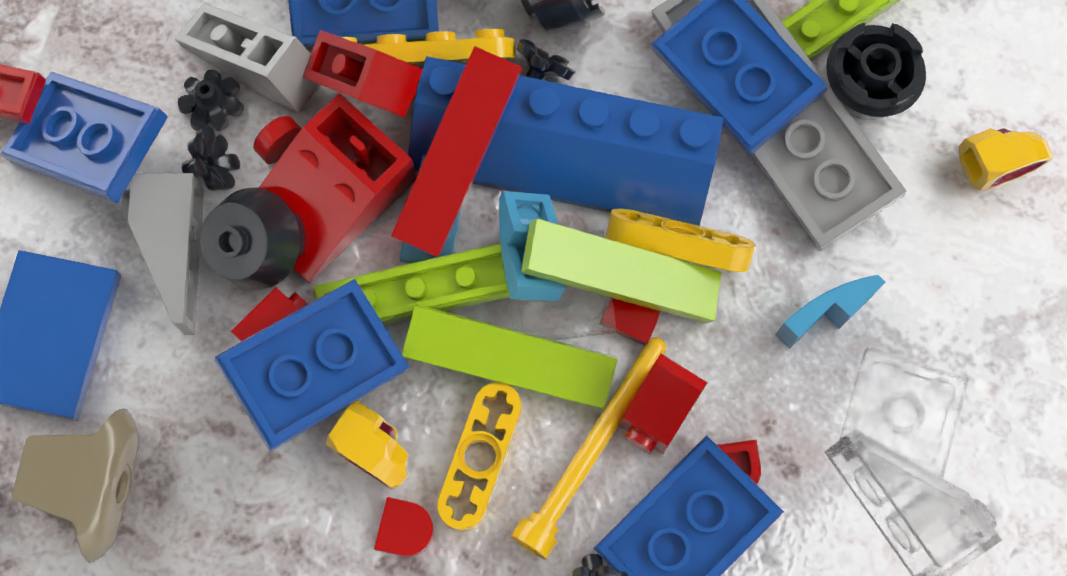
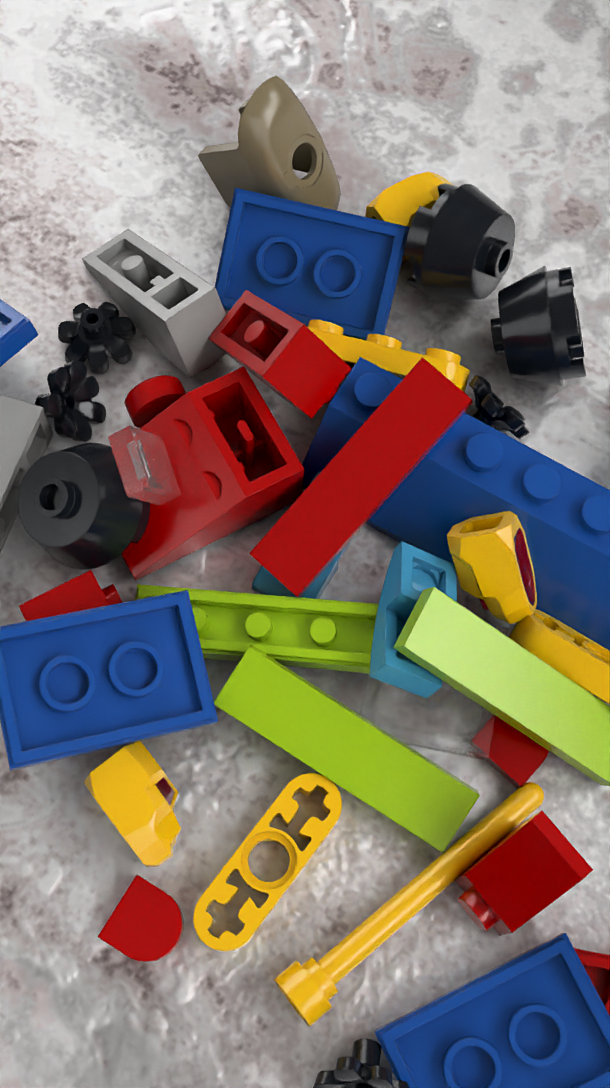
camera: 15 degrees right, 5 degrees down
none -> clear tile [108,425,181,505]
none -> yellow rock [447,511,537,624]

